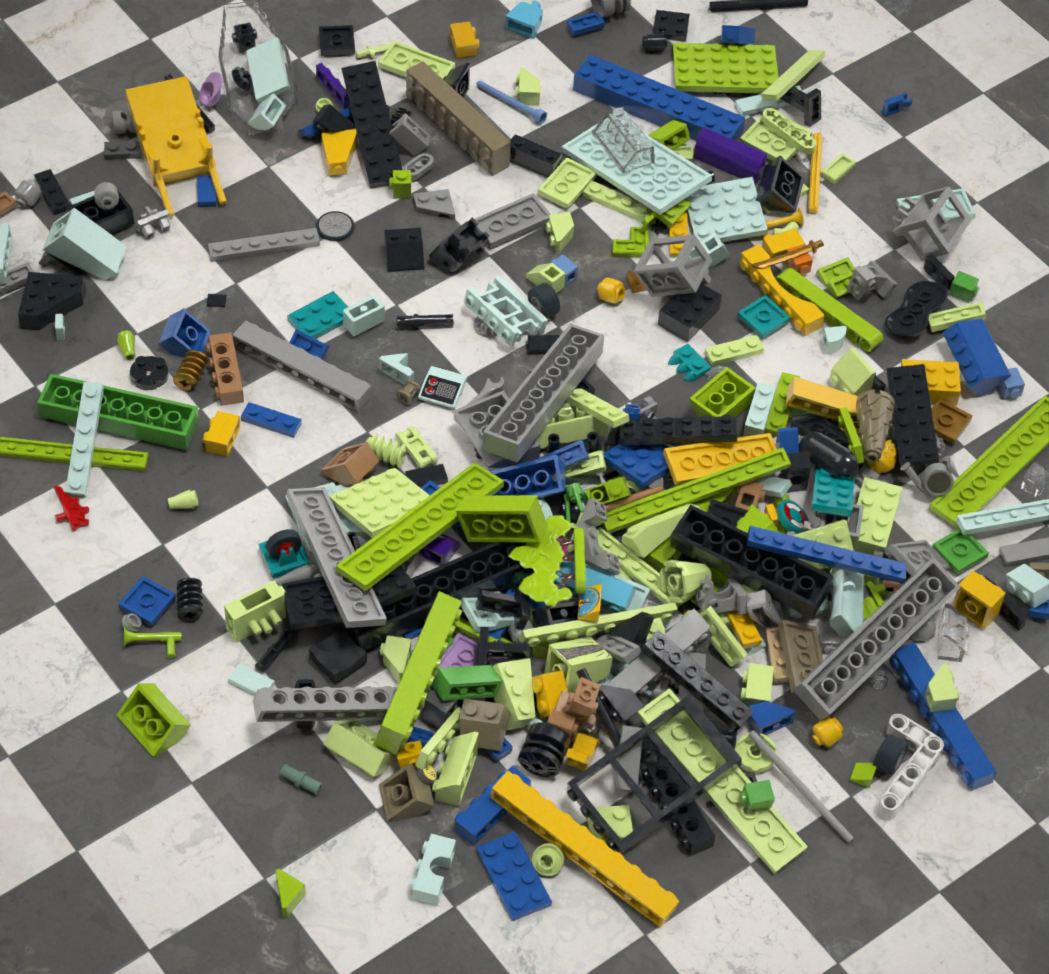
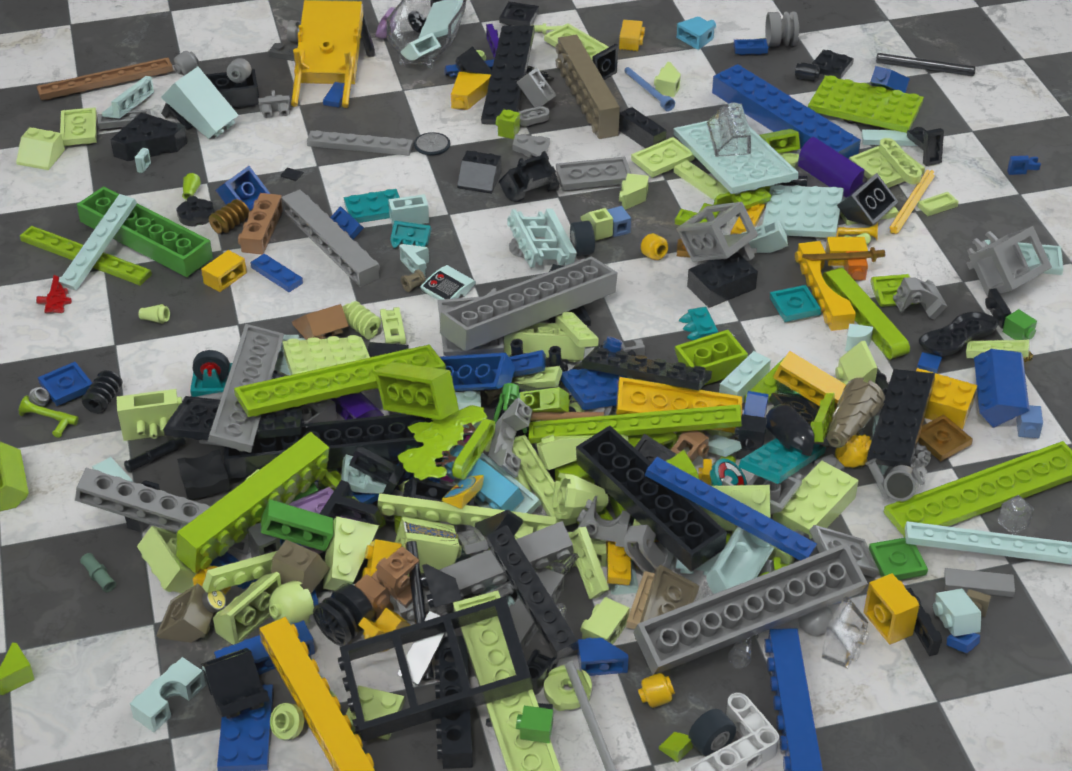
camera: 25 degrees right, 10 degrees down
black plate [34,169,70,215] -> none
black pin [397,314,454,329] -> none
yellowish green plate [705,335,764,366] -> none
yellowish green tile [761,50,826,101] -> none
yellowish green slope [925,663,960,712] -> none
none -> black piece [201,648,269,719]
none -> yellowish green cylinder [269,581,314,625]
none -> teal plate [391,221,432,248]
none -> blue tile [917,352,942,374]

